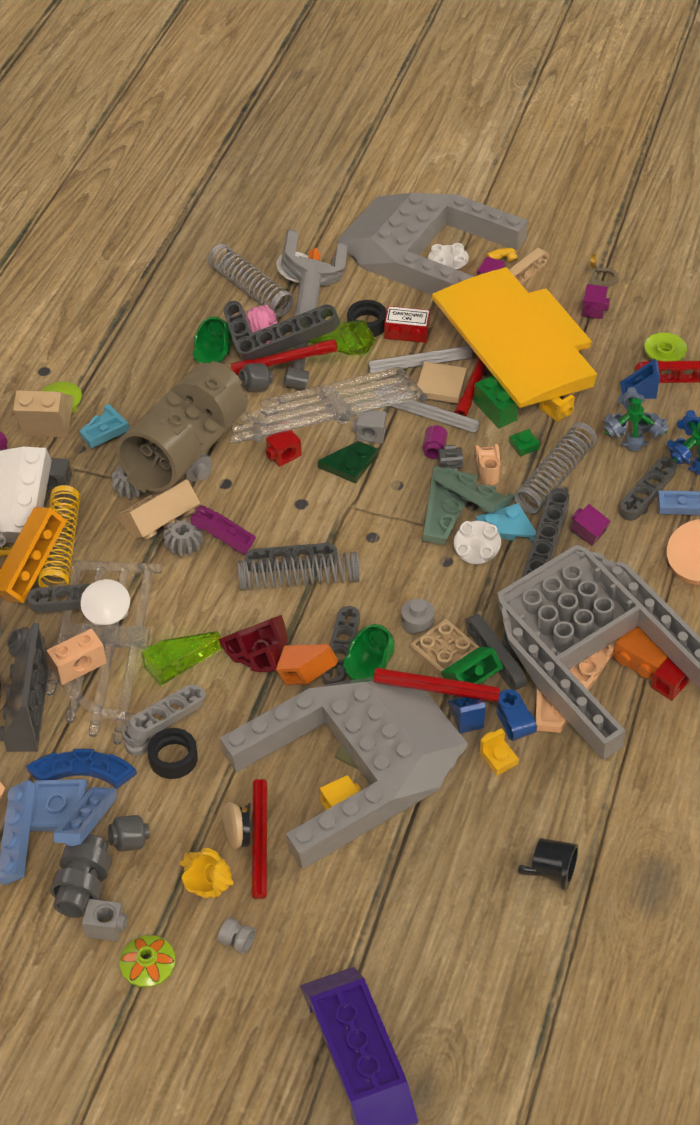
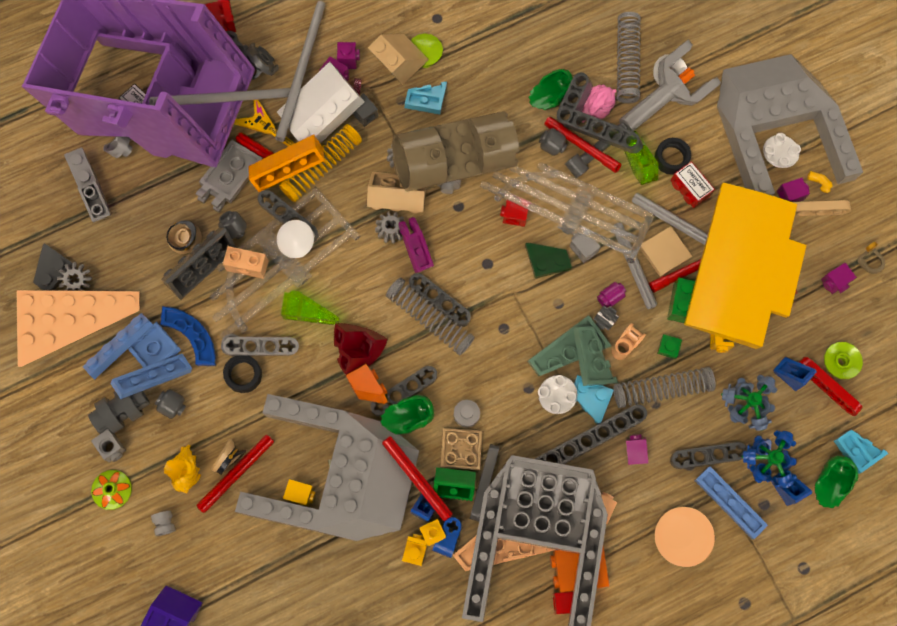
camera: 40 degrees right, 25 degrees up
none -> yellow bracket [419,519,446,546]

